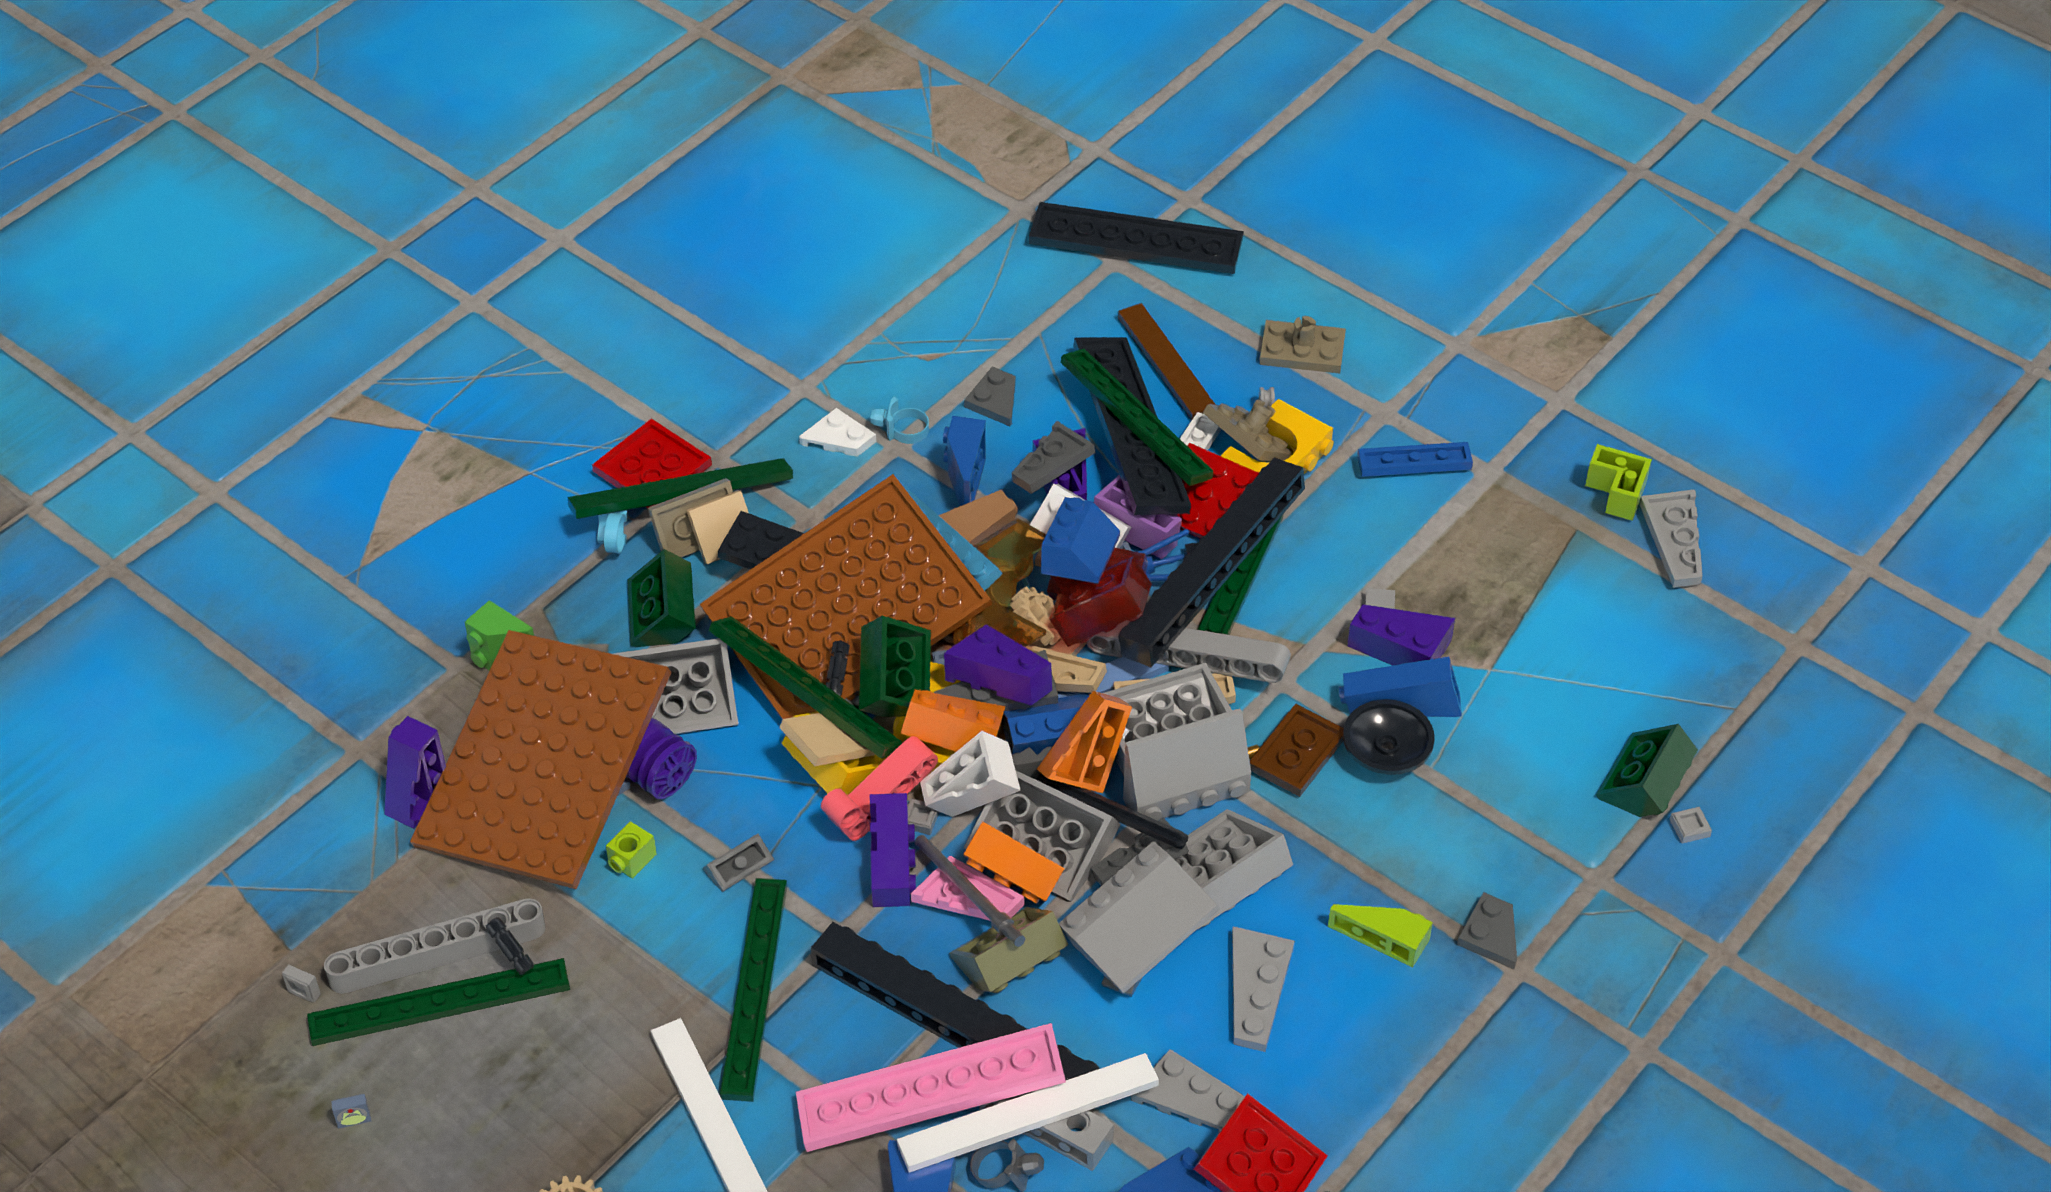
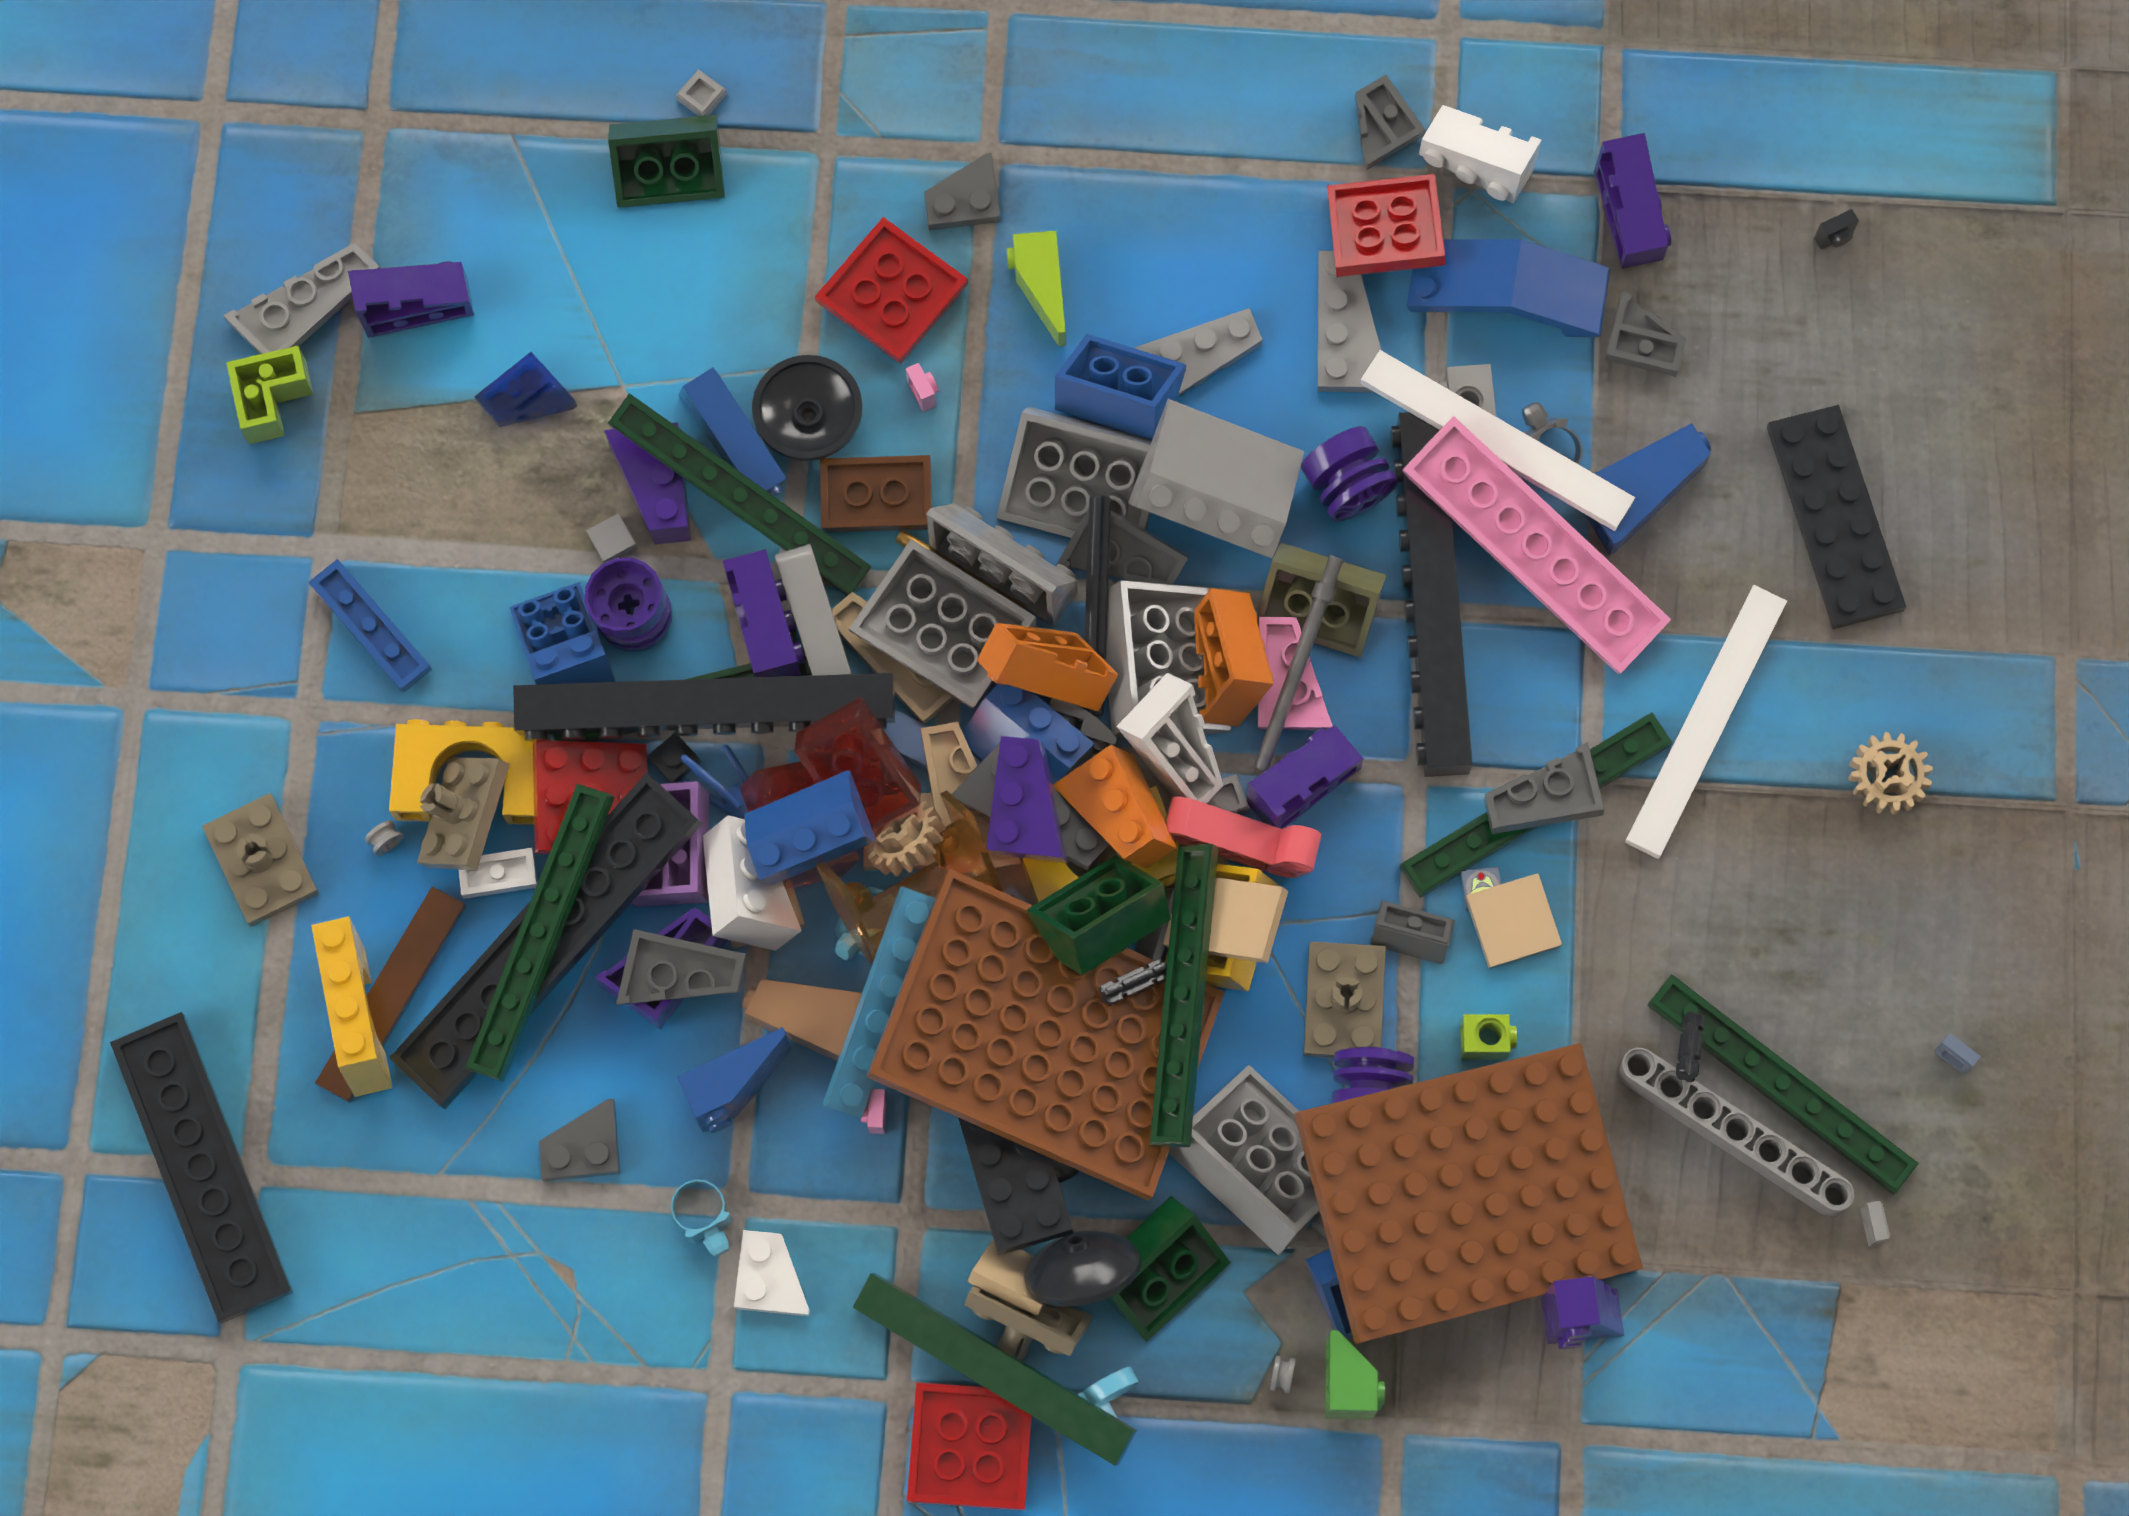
camera: 125 degrees left, 25 degrees up
none -> yellow arch [311,916,392,1097]
none -> dark purple wedge [348,261,475,338]
none -> clear blue wing [474,352,577,427]
none -> blue slope [510,582,616,685]
none -> dark purple wheel [585,557,673,652]
none -> dark green tile [608,393,872,595]
none -> dark purple wedge [723,549,805,677]
none -> red plate [815,217,968,364]
none -> bright pink plate [906,363,939,412]
none -> black dish [1024,1231,1141,1306]
none -> blue slope [1055,334,1186,440]
none -> light grey bush [1270,1355,1295,1394]
none -> dark purple wheel [1301,426,1399,522]
none -> dark tan plate [1303,941,1386,1058]
none -> tile [1460,867,1501,911]
none -> tan tile [1465,873,1562,969]
none -> dark grey wing [1484,742,1604,834]

